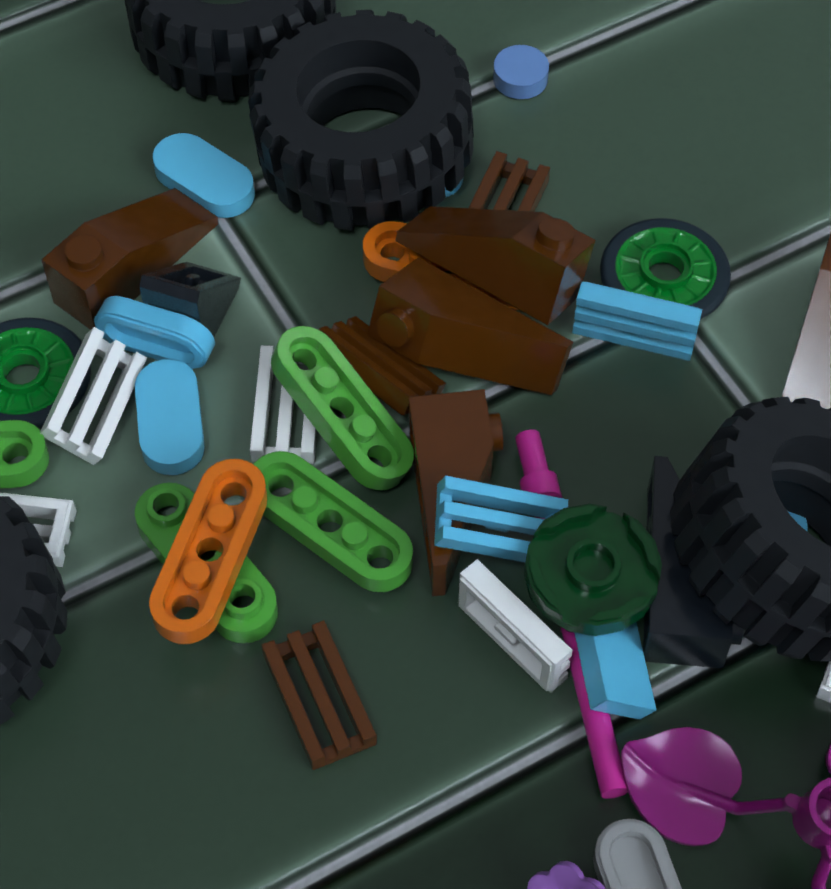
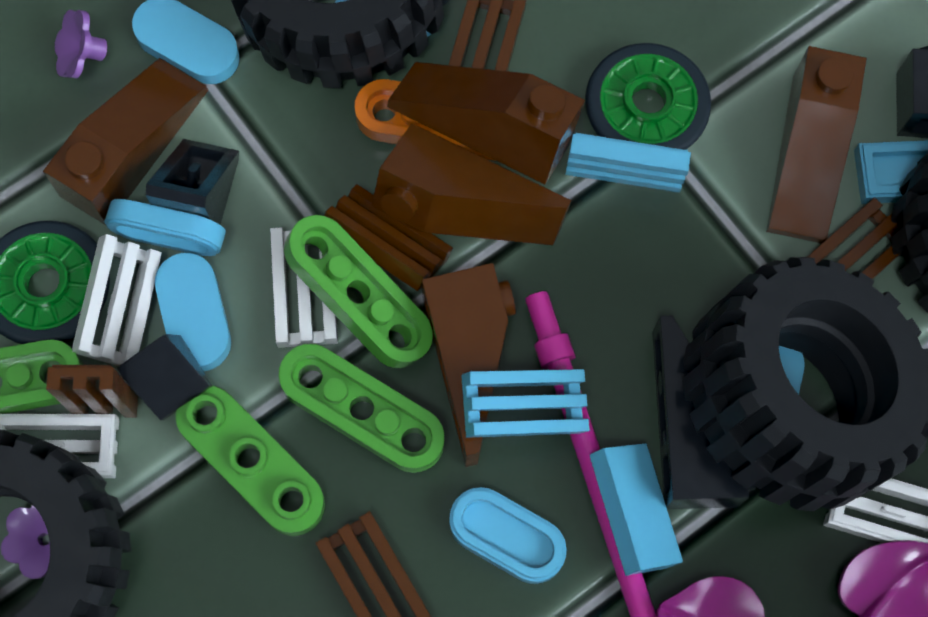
camera: 10 degrees left, 15 degrees up
orange plate [149,459,267,644] -> none
white tile [458,559,573,693] -> none
dark green tile [524,503,662,636] -> none
none -> reddish brown tile [46,365,138,418]
none -> medium lavender plant [55,9,107,79]
none -> black slope [117,334,212,420]
none -> medium azure tile [449,487,567,584]

